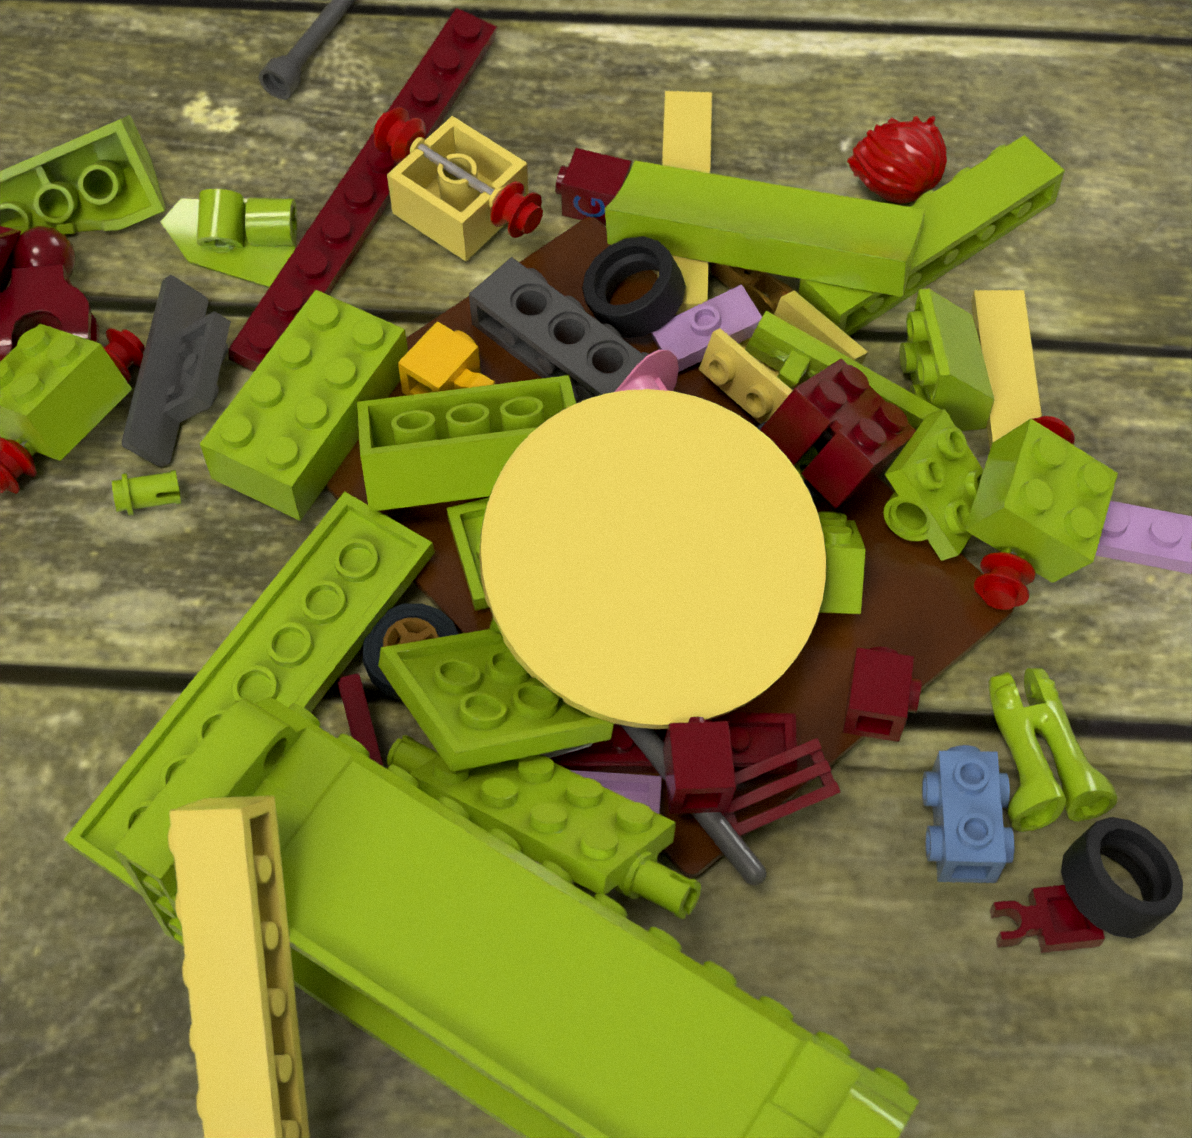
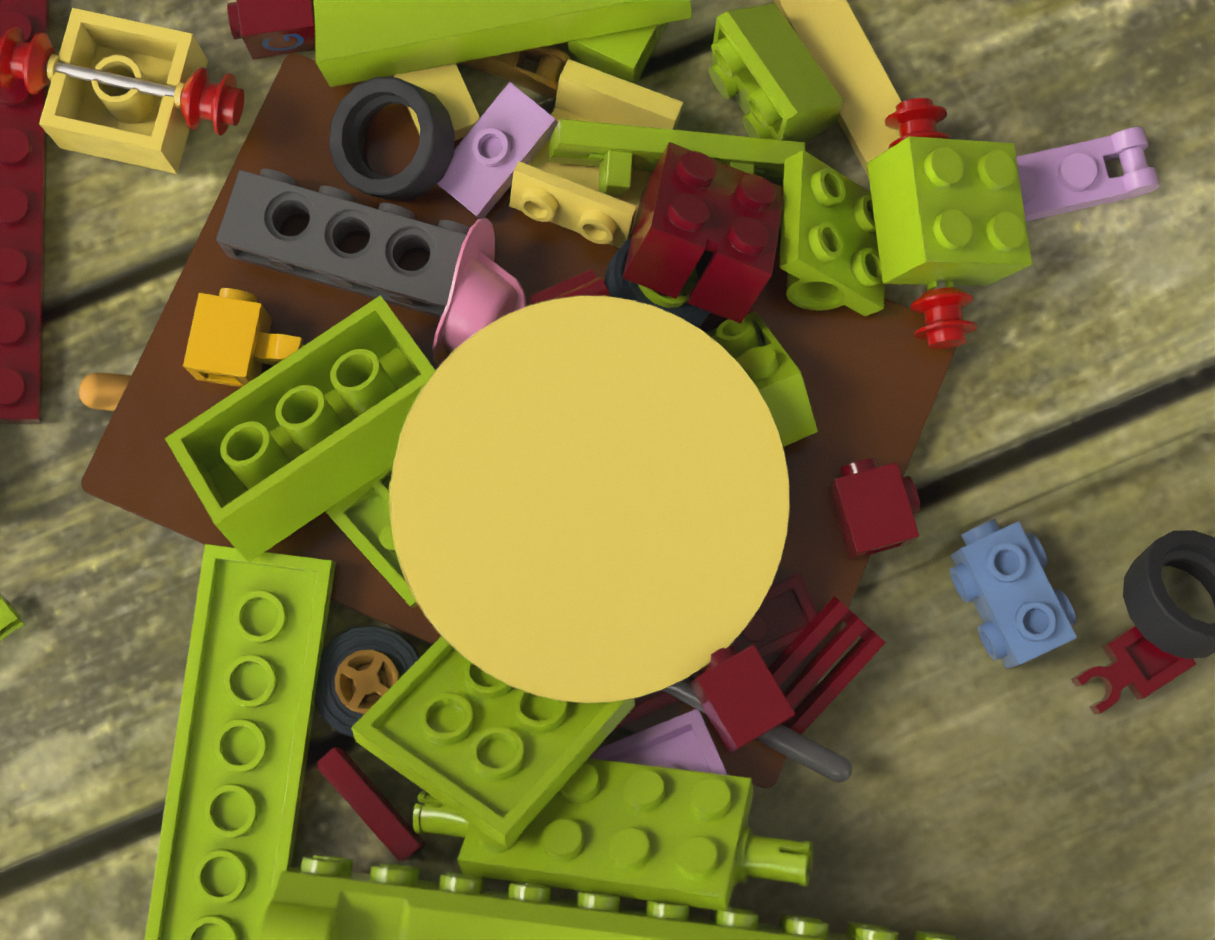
camera: 25 degrees left, 20 degrees up
lime brick [200,290,408,521] -> none
lime piece [988,668,1117,832] -> none

